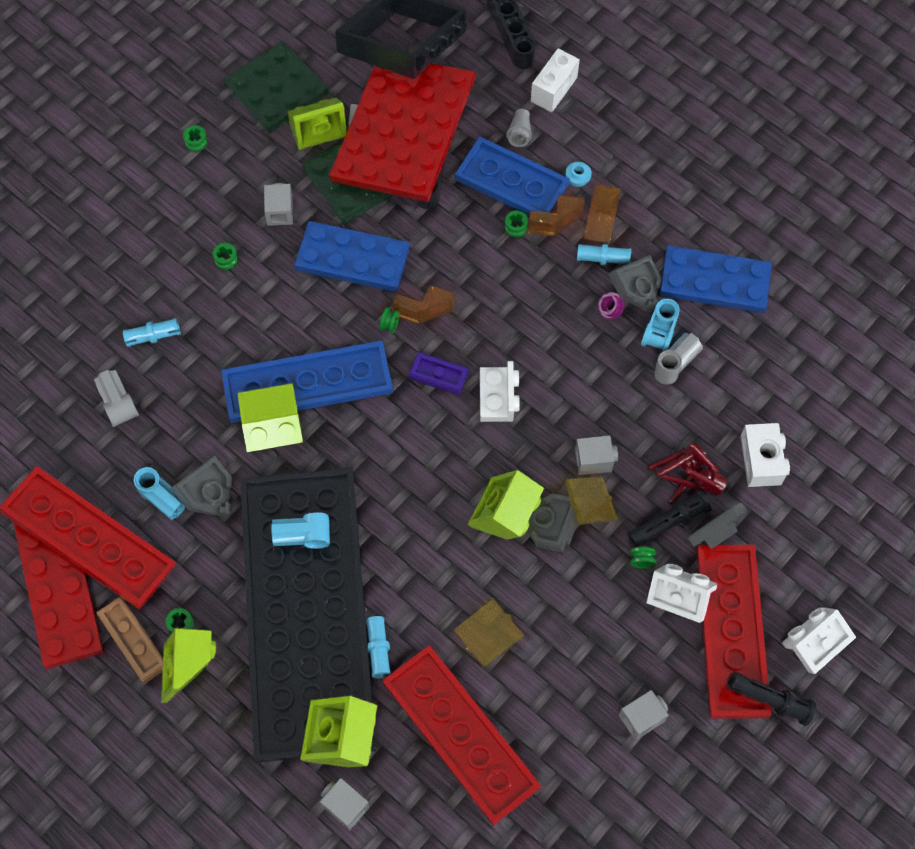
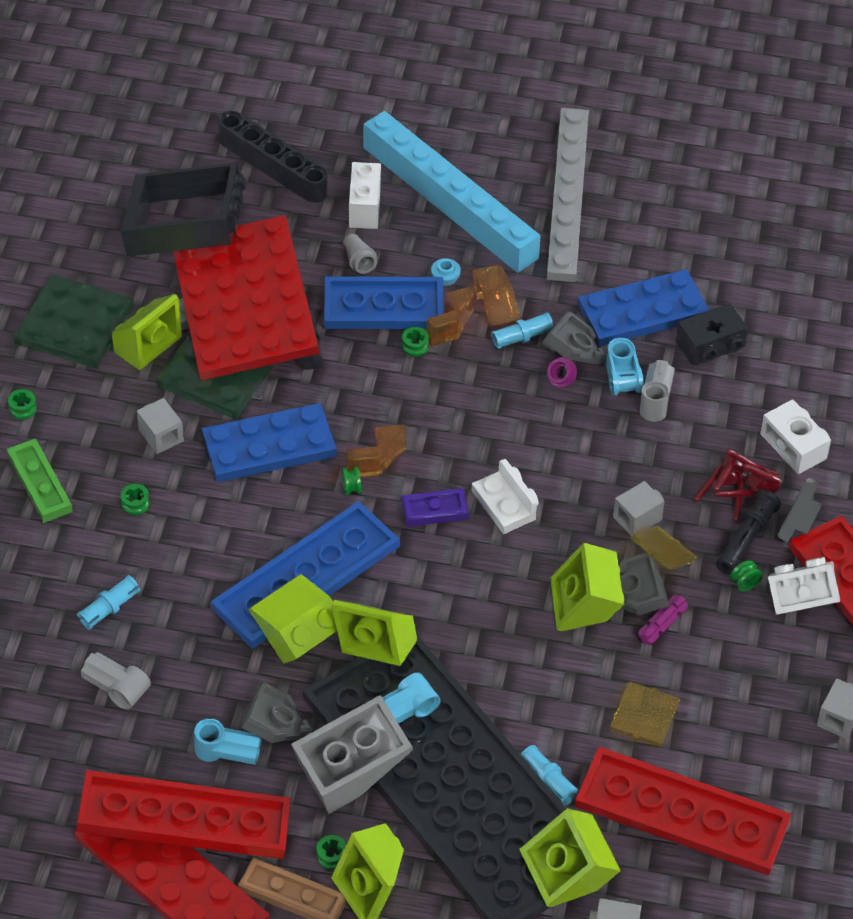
camera: 30 degrees left, 15 degrees down
none -> bright green plate [7,438,73,523]
none -> light grey slope [291,695,413,814]
none -> lime slope [332,600,417,666]
none -> medium azure brick [363,111,541,273]
none -> light grey plate [547,108,589,282]
none -> magenta axle [638,595,688,645]
none -> black brick [676,303,748,366]

